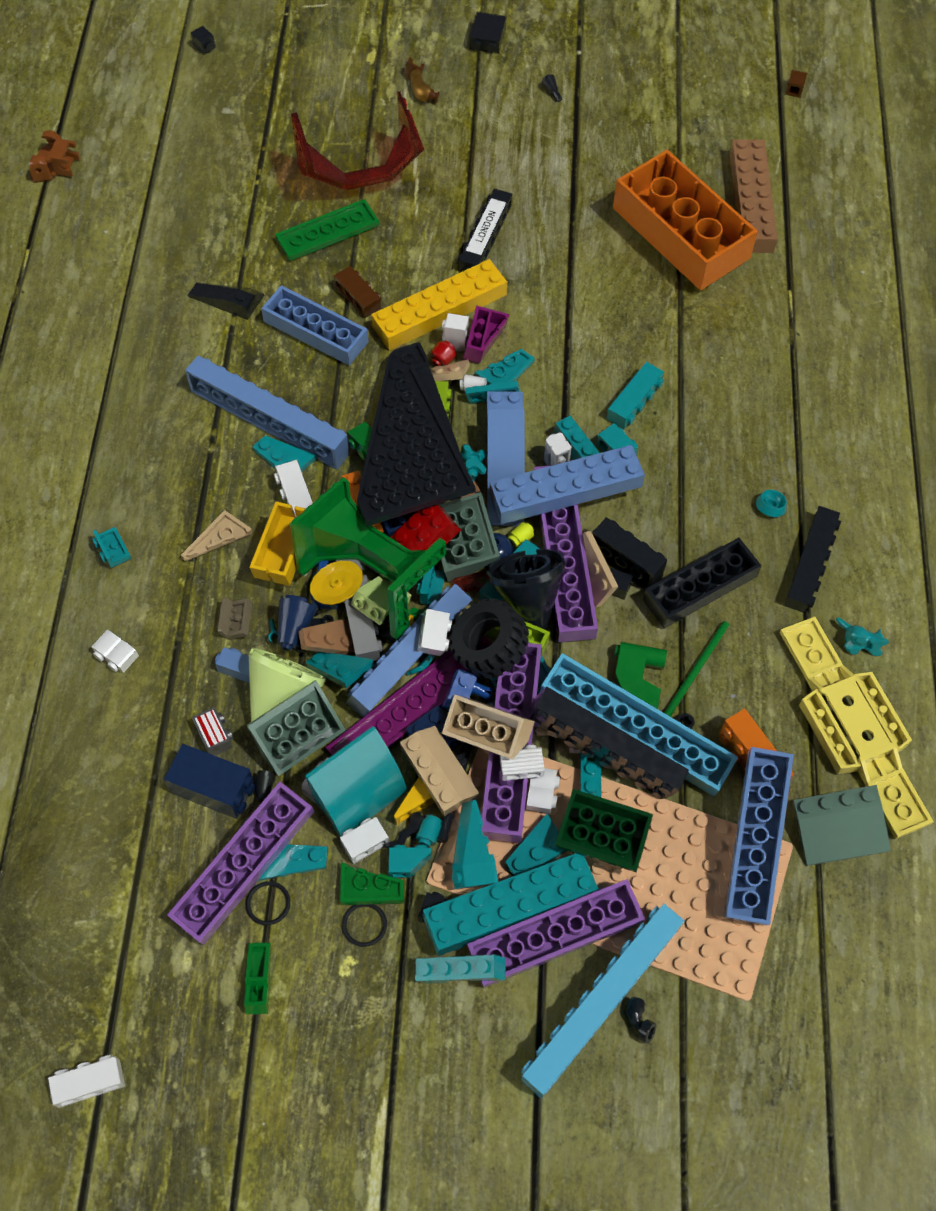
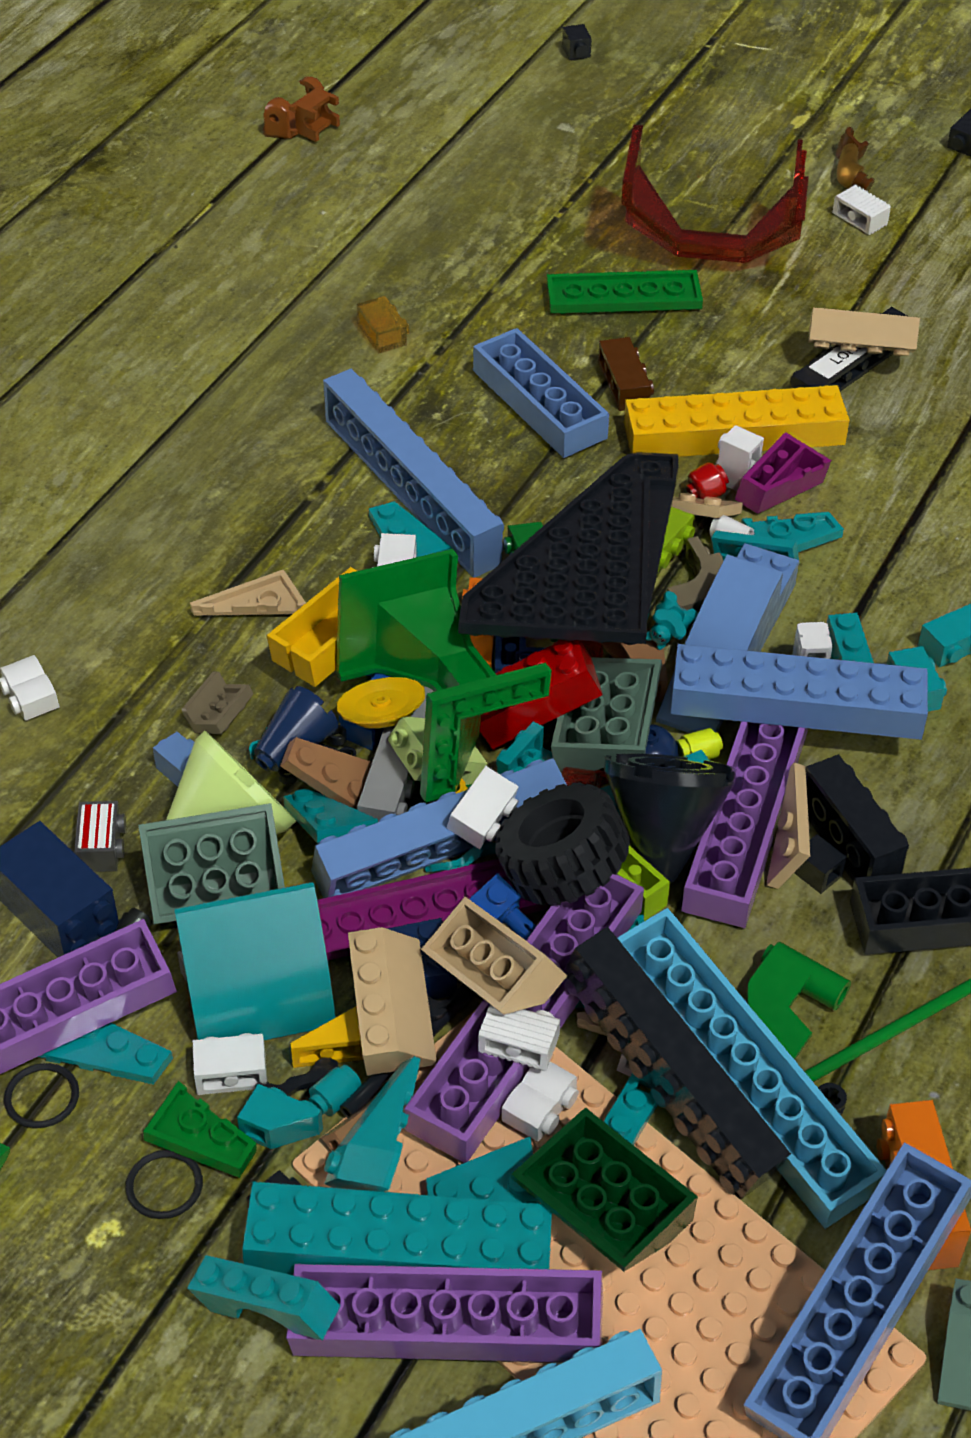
camera: 25 degrees right, 15 degrees down
teal bracket [92,526,132,568] -> none
black wedge [188,283,264,320] -> none
none -> clear yellow brick [357,296,409,354]
none -> dark tan arch [667,536,723,624]
none -> tan slope [808,307,920,356]
none -> white brick [832,184,891,235]

